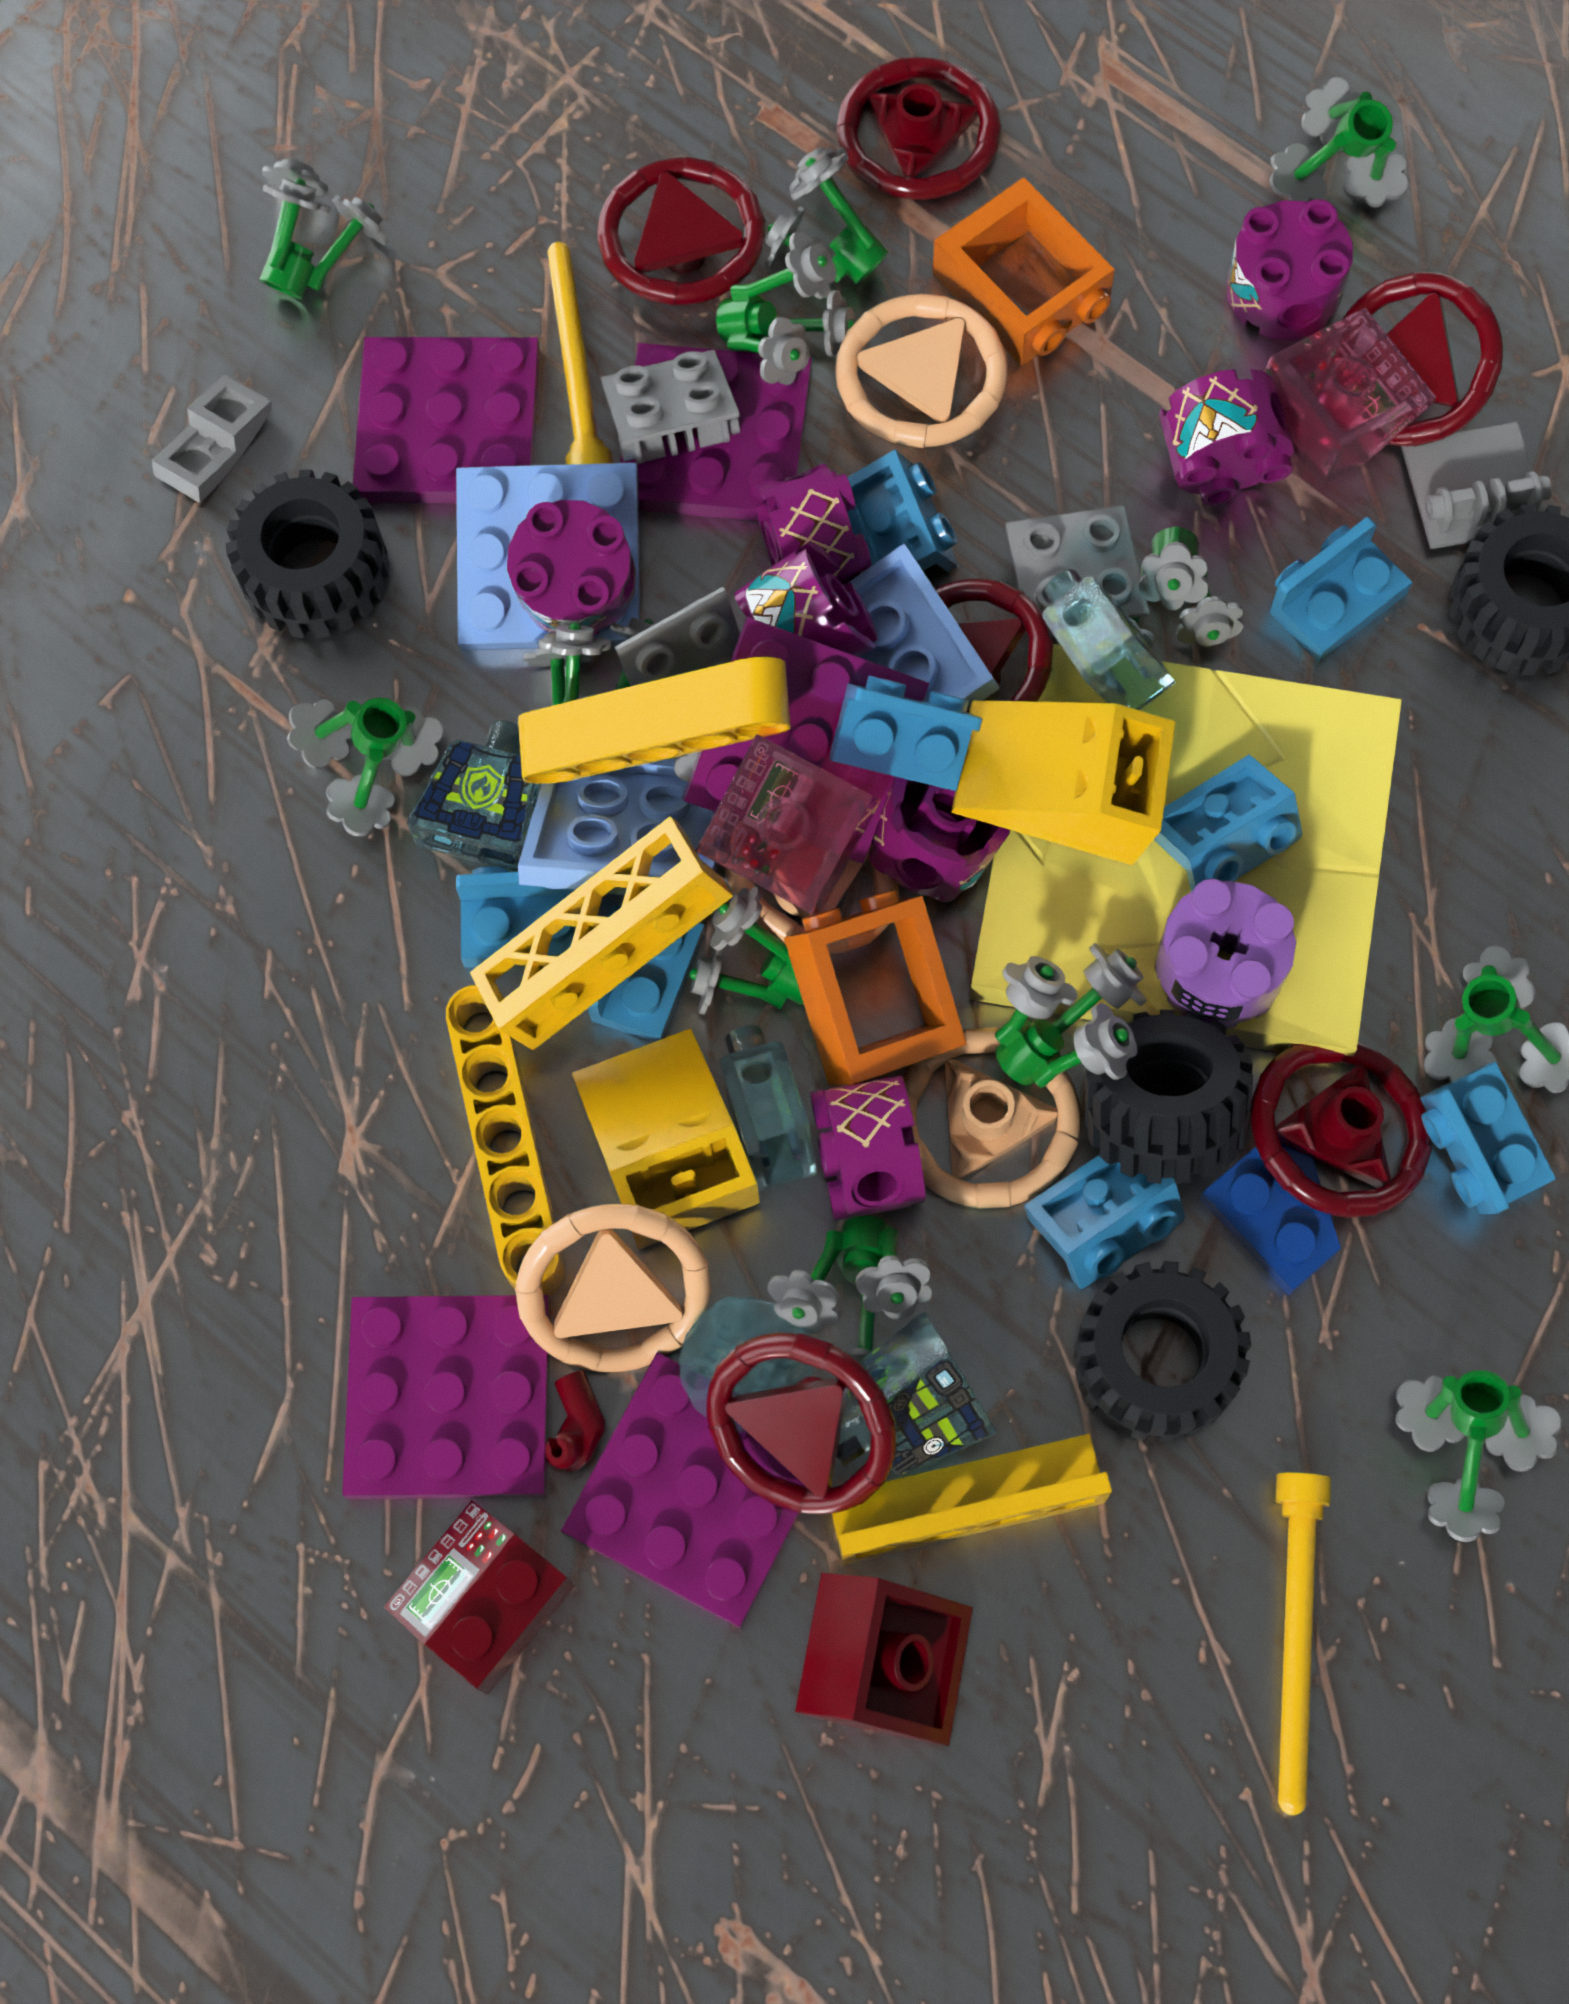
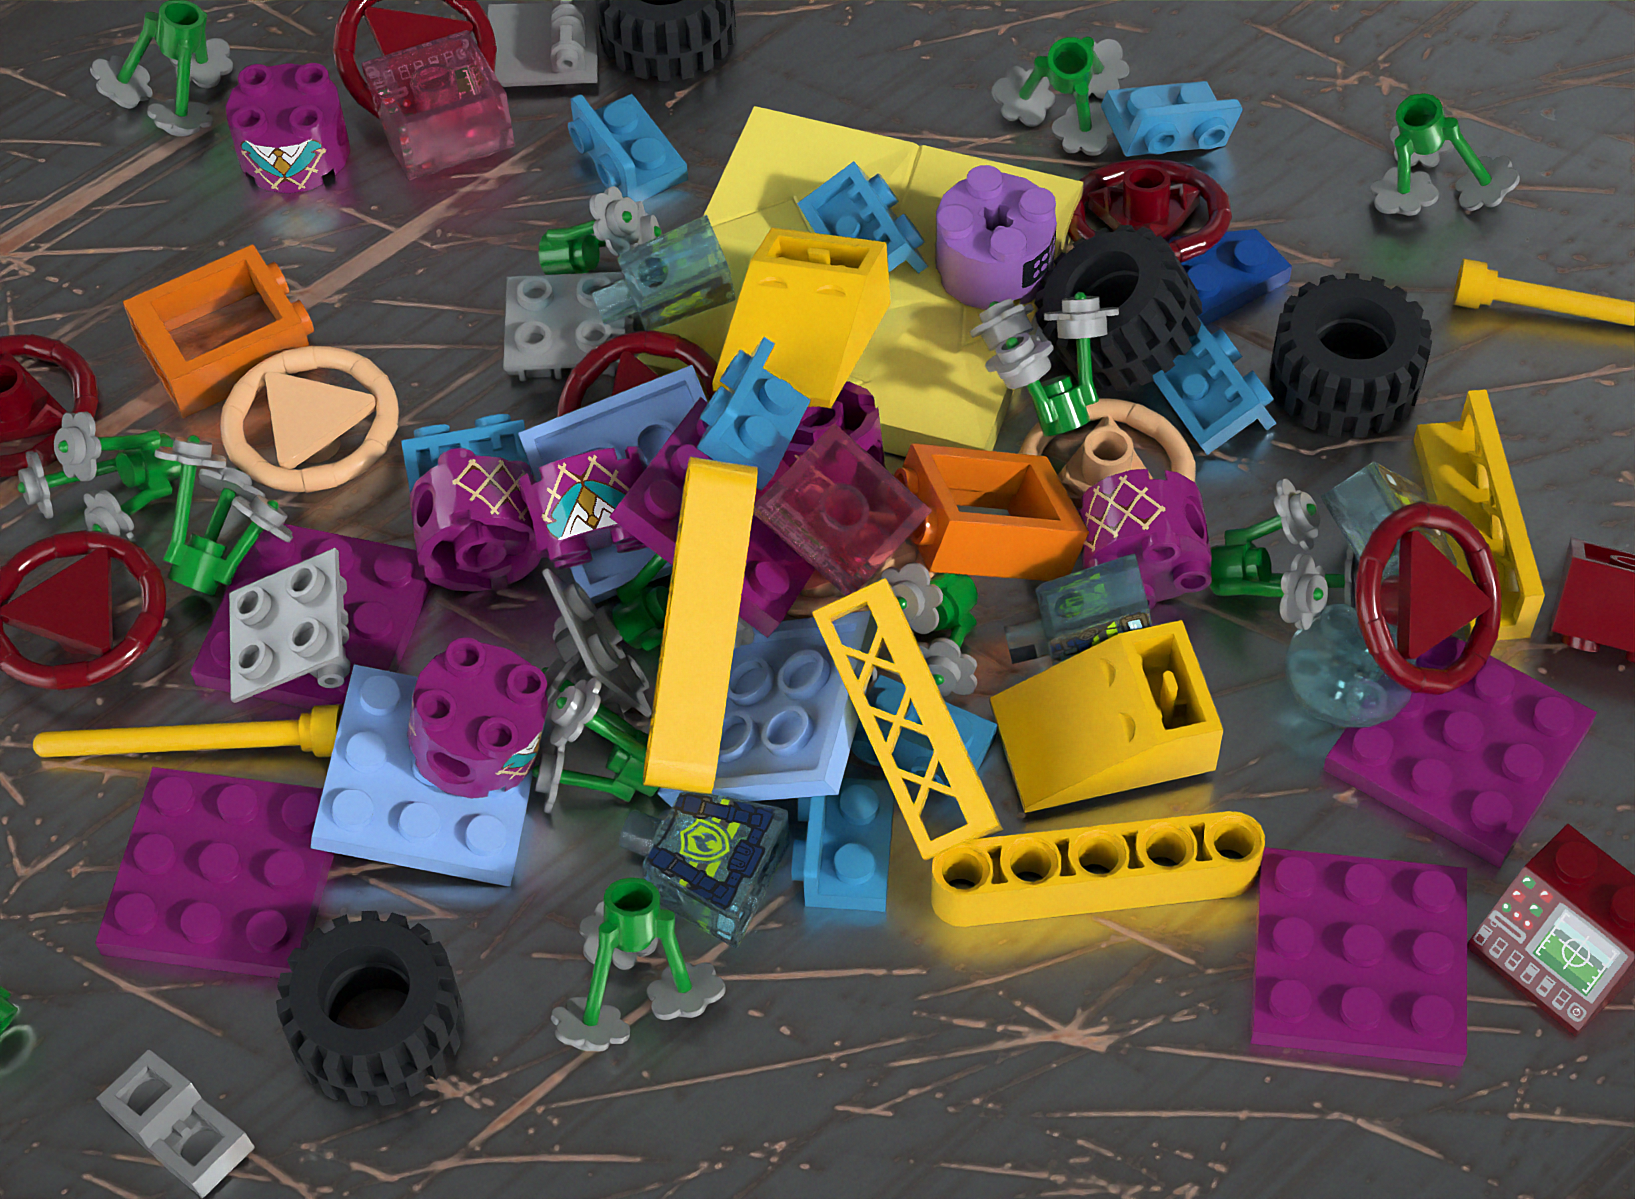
camera: 85 degrees left, 15 degrees down
light nougat piece [515,1204,712,1372] -> none
dark red arm [545,1370,606,1471] -> none
magenta brick [1159,369,1294,506] -> none

